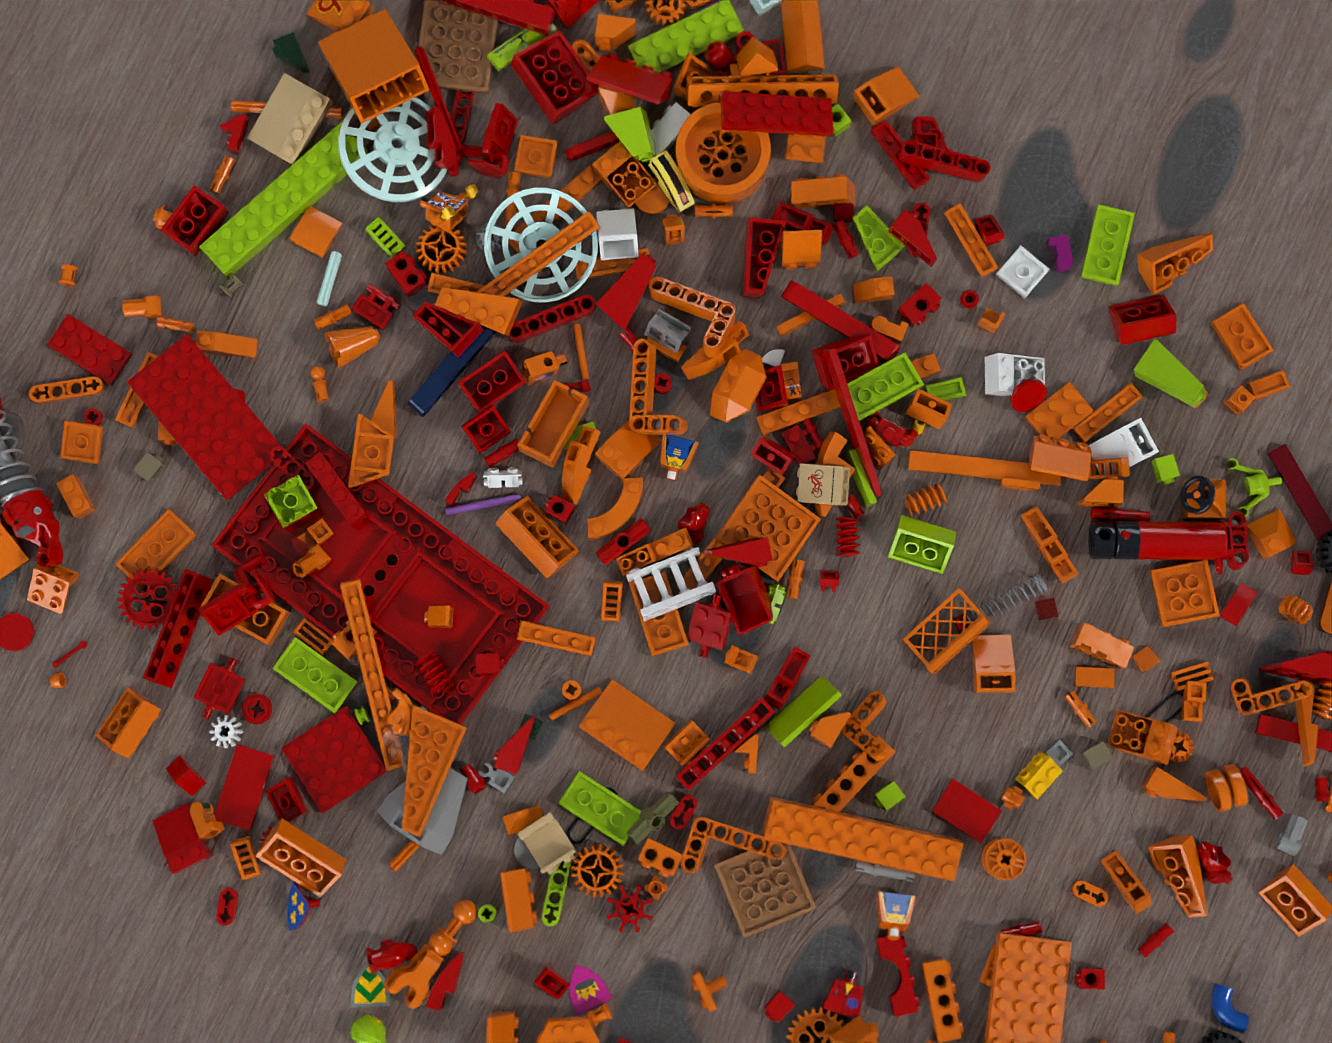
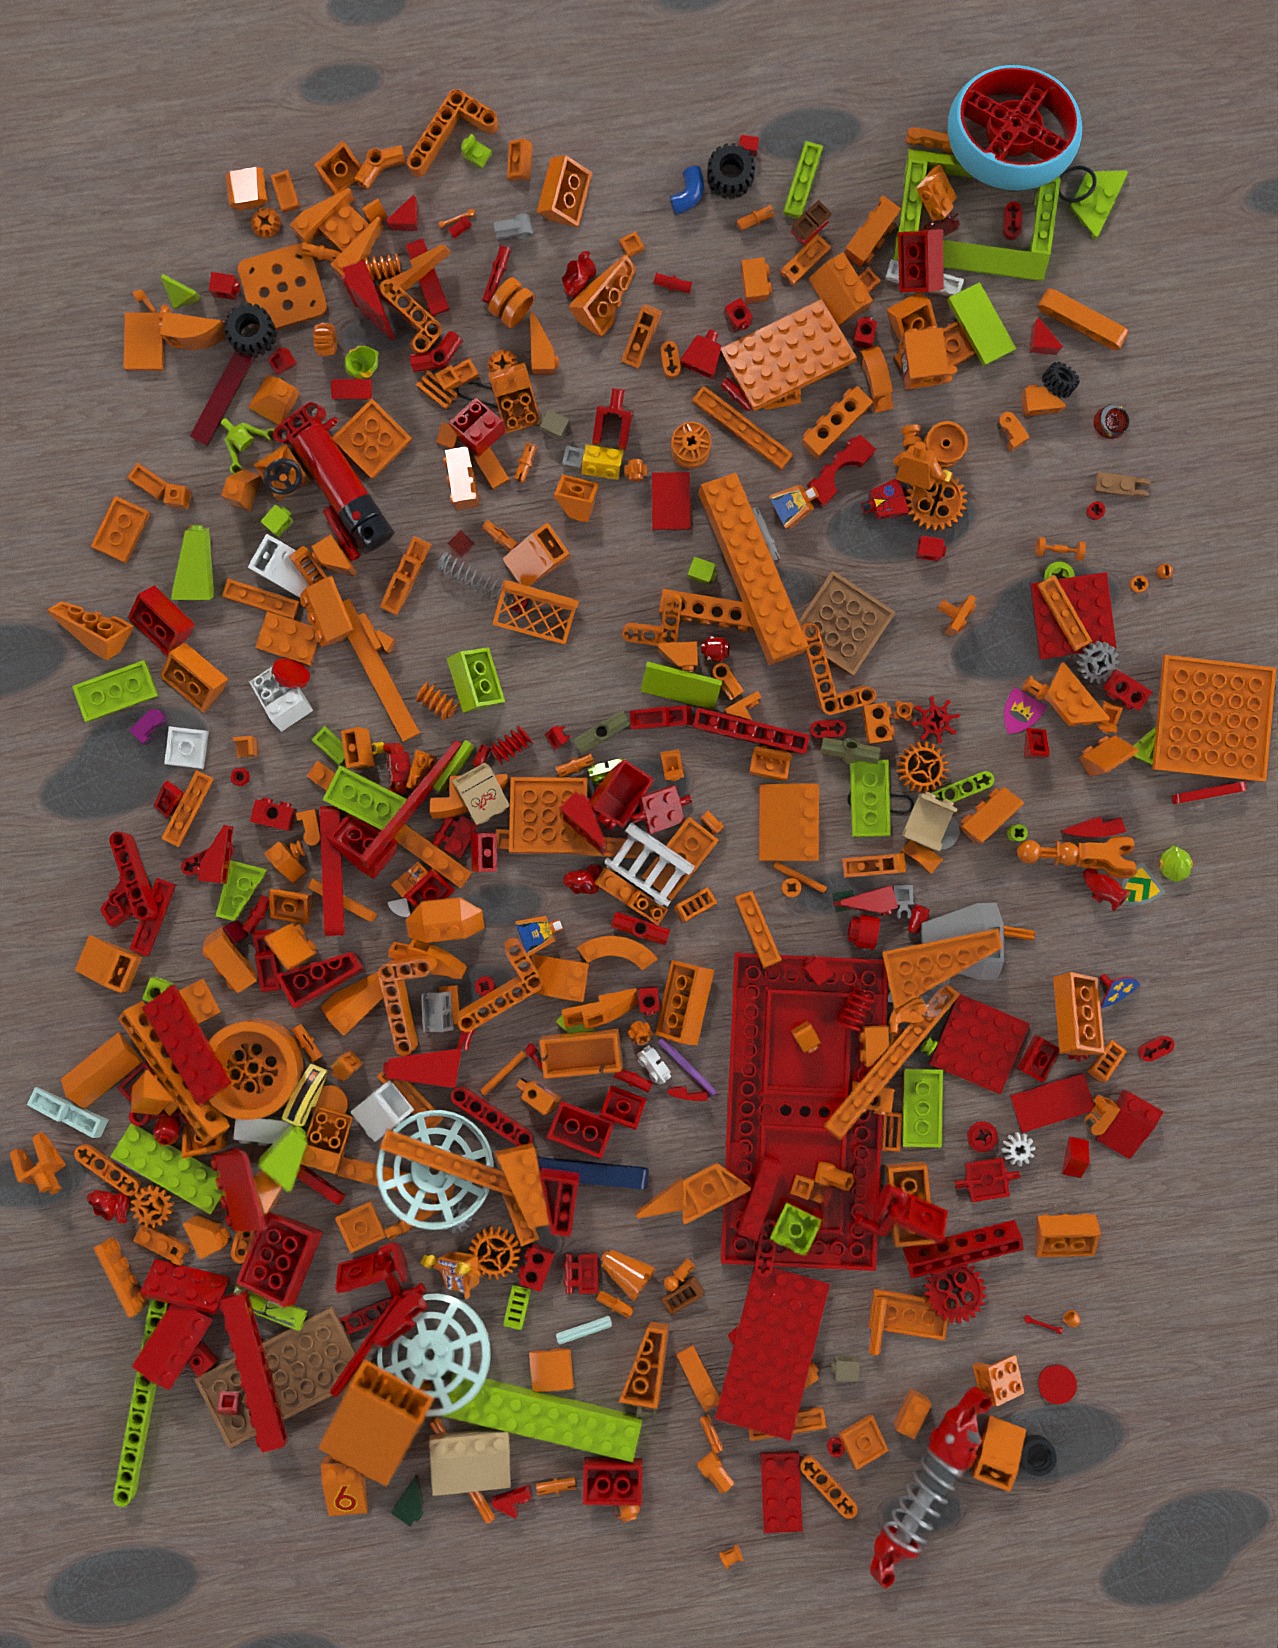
camera: 120 degrees left, 5 degrees up
none -> orange slope [160,642,228,713]
none -> orange slope [221,469,262,512]
none -> orange slope [269,889,314,924]
none -> orange bush [290,840,306,859]
none -> orange wedge [321,967,394,1036]
none -> lime hair [344,346,378,379]
none -> orange slope [375,630,396,654]
none -> red piece [410,330,463,373]
none -> red slope [449,398,505,457]
none -> orange pin [481,520,518,552]
none -> orange slope [554,474,599,522]
none -> olive piece [573,710,631,754]
none -> red piece [592,388,633,450]
none -> orange tile [619,231,645,258]
none -> orange wedge [619,1321,669,1409]
none -> orange gear [627,1021,653,1045]
none -> dark orange slope [661,1276,704,1315]
none -> red torso [680,329,722,380]
none -> orange tile [692,385,794,471]
none -> orange pin [700,810,724,835]
none -> red head [701,636,730,662]
none -> orange piece [712,663,744,701]
none -> orange brick [741,257,772,304]
none -> orange slope [842,853,906,878]
none -> red piece [847,914,880,950]
none -> orange slope [859,1025,889,1067]
none -> orange axle [868,1296,887,1356]

